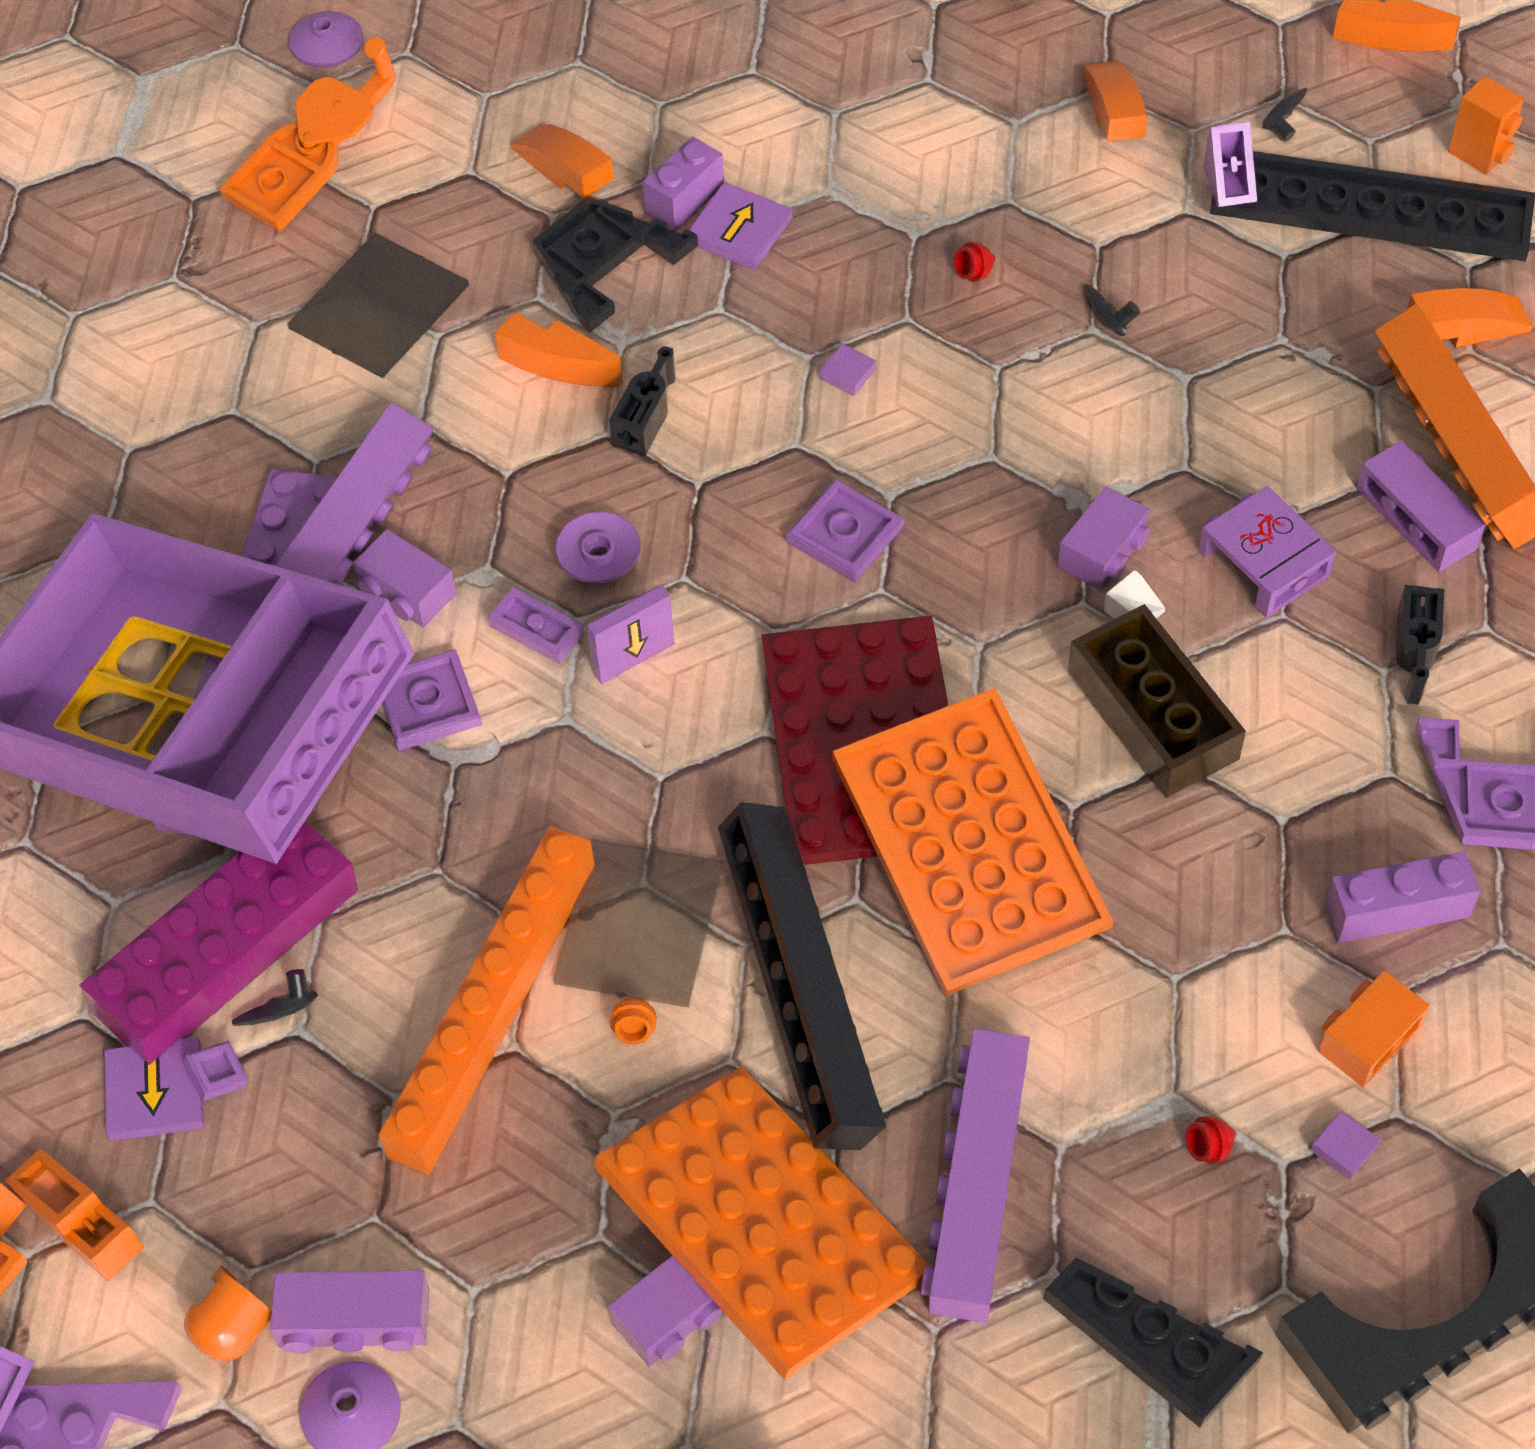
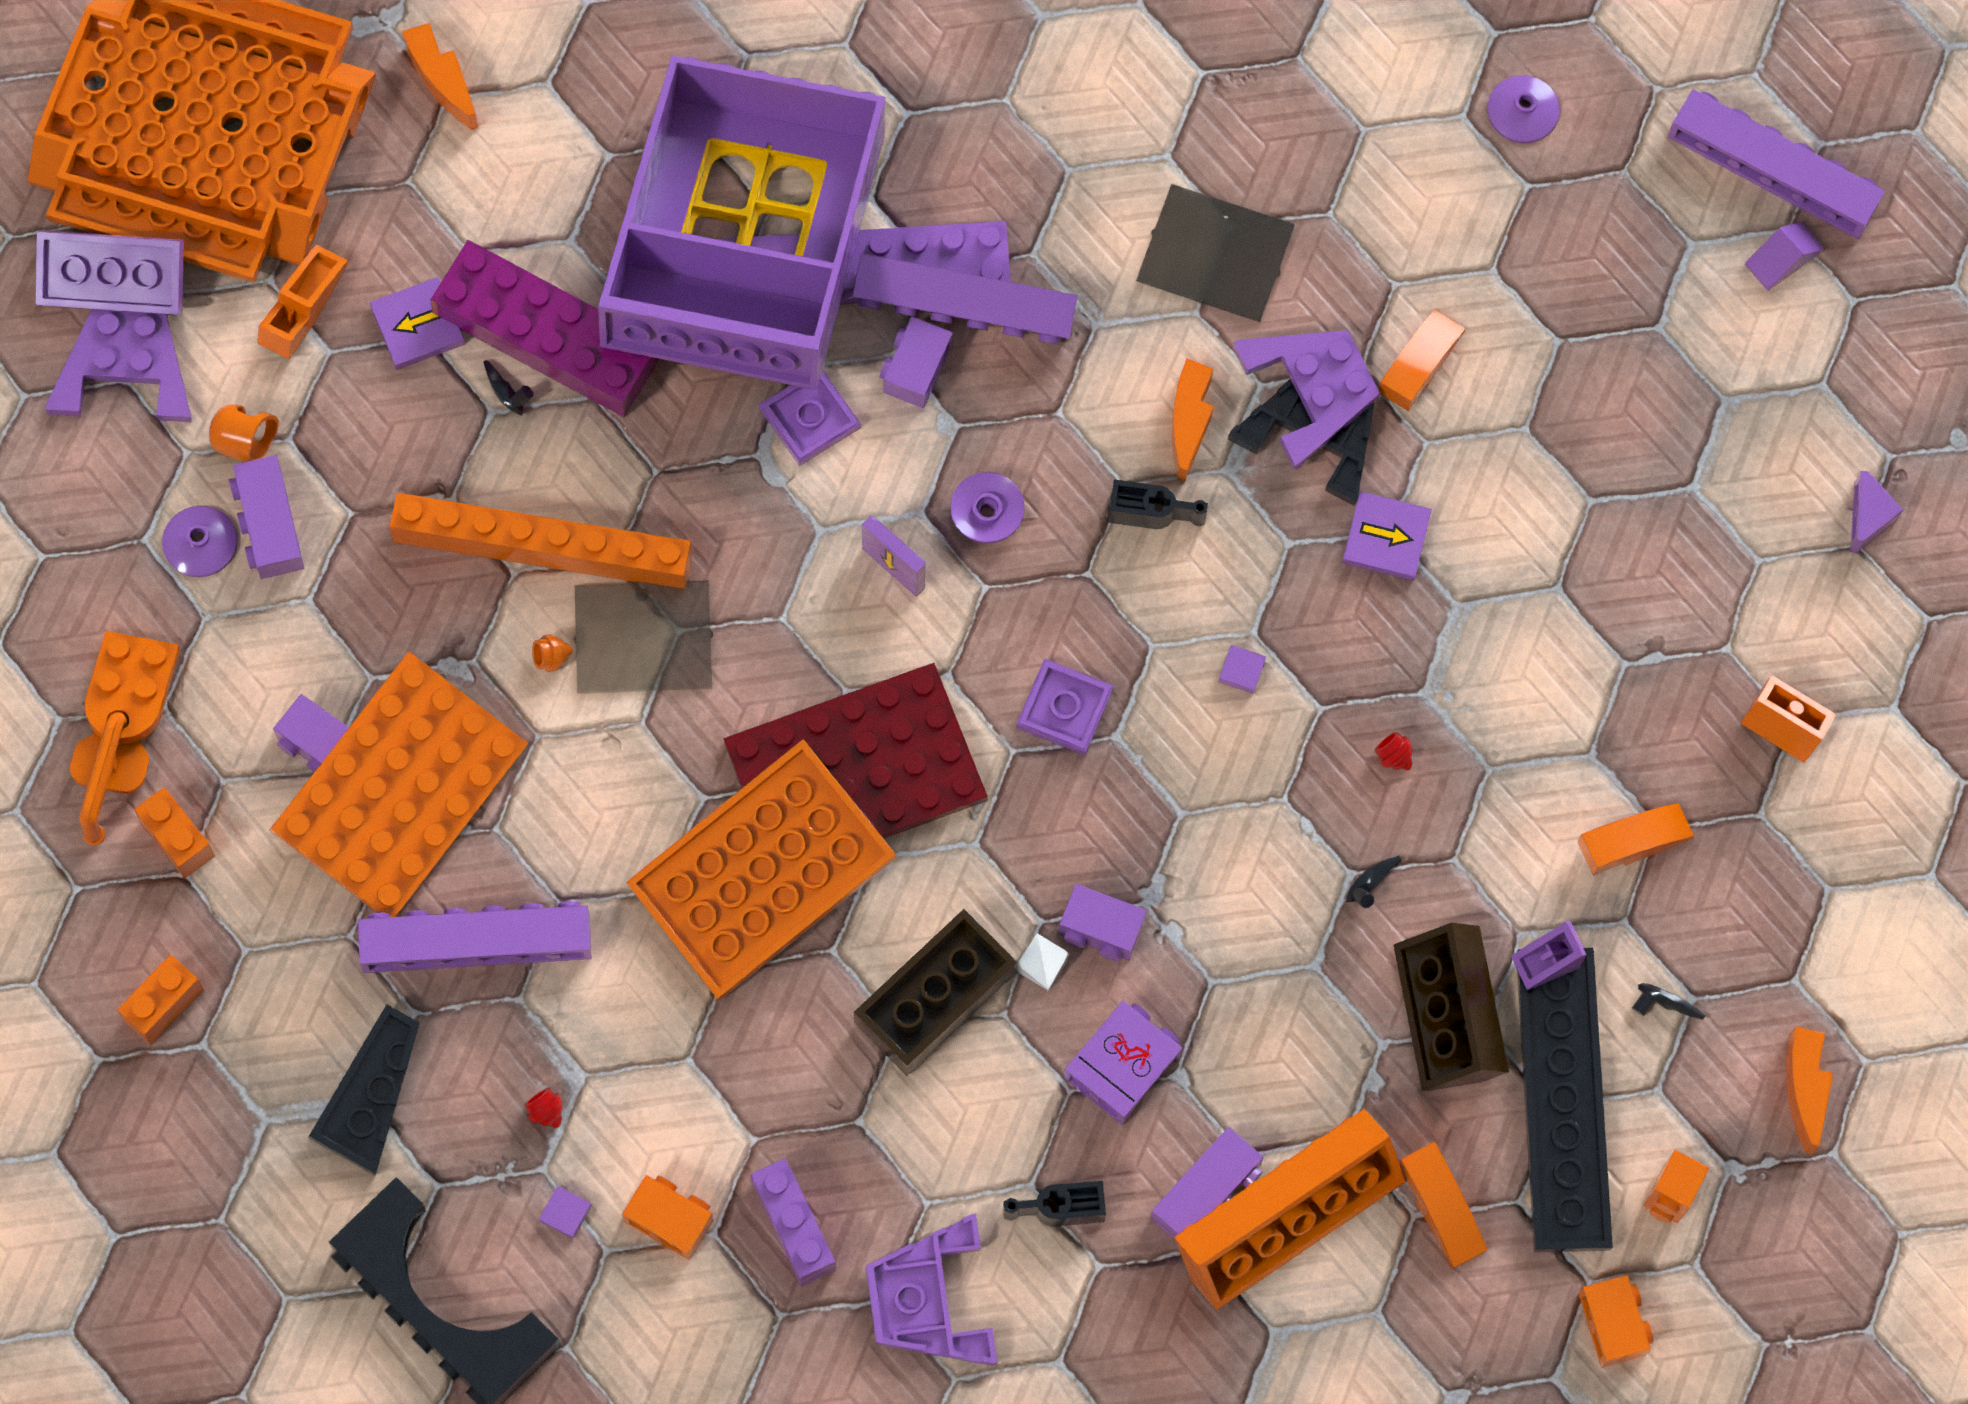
camera: 70 degrees right, 15 degrees up
medium lavender tile [183,1041,248,1102] -> none
orange plate [219,37,396,232] -> none
medium lavender plate [488,587,584,664] -> none
medium lavender brick [643,136,724,231] -> none
black brick [718,802,886,1150] -> none
none -> medium lavender wing [1233,330,1380,470]
none -> dark brown slope [1393,923,1509,1091]

